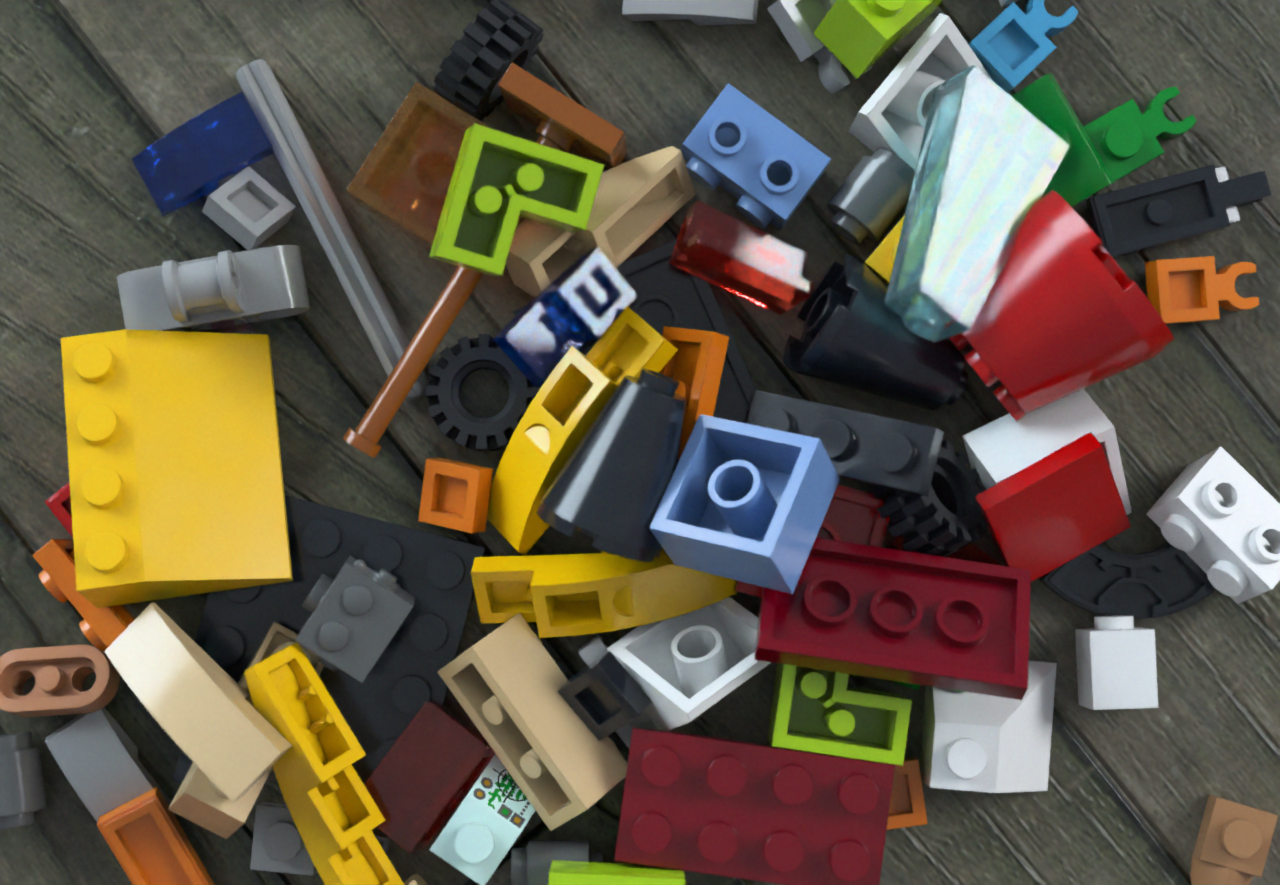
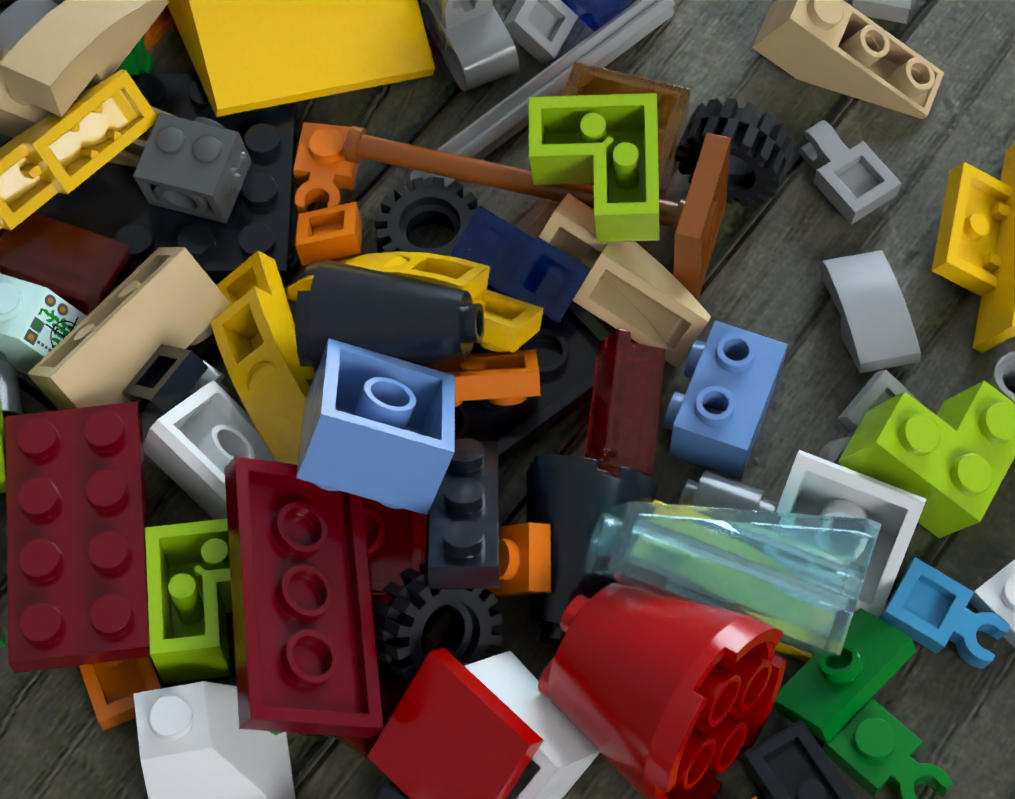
camera: 80 degrees right, 25 degrees down
none -> orange plate [293,122,359,216]
none -> orange plate [488,522,551,597]

